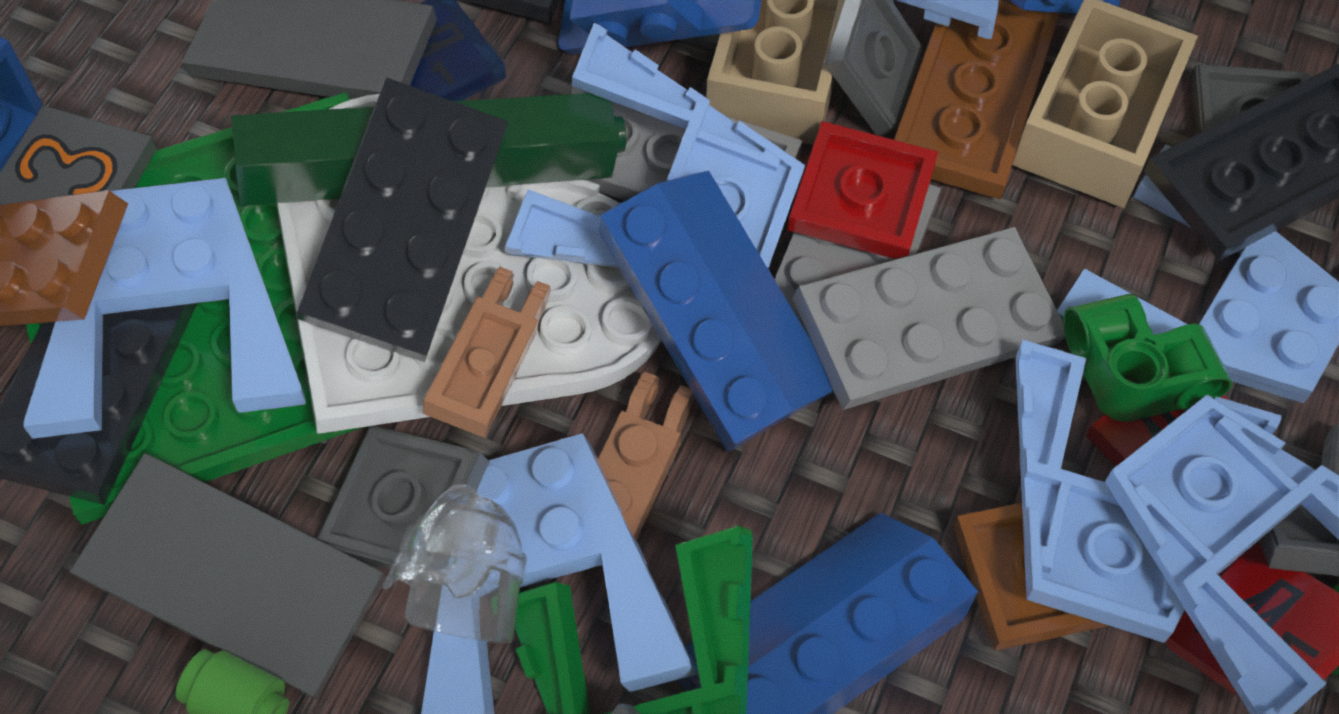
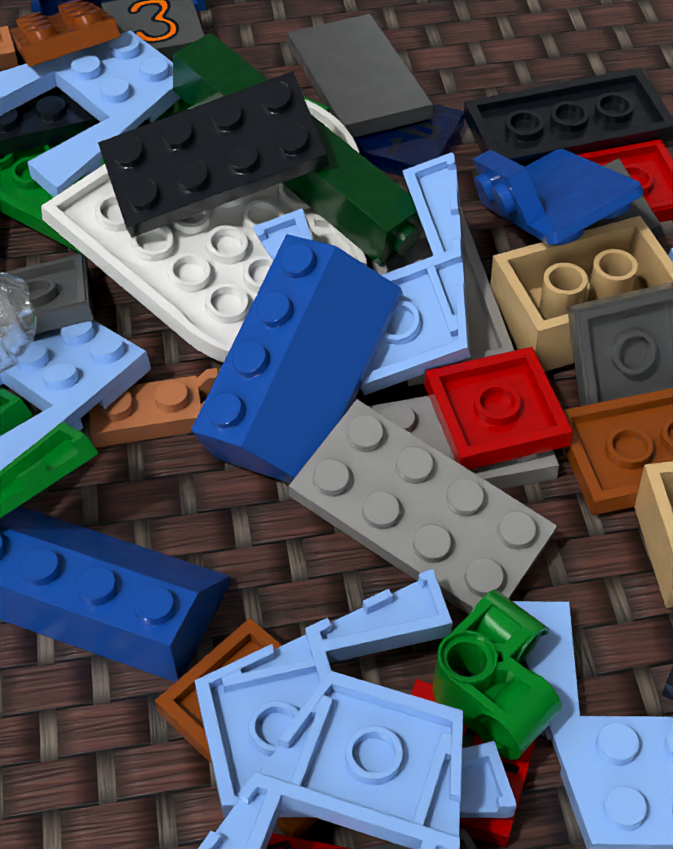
camera: 60 degrees right, 10 degrees down
nougat hinge [423,266,551,438] -> none

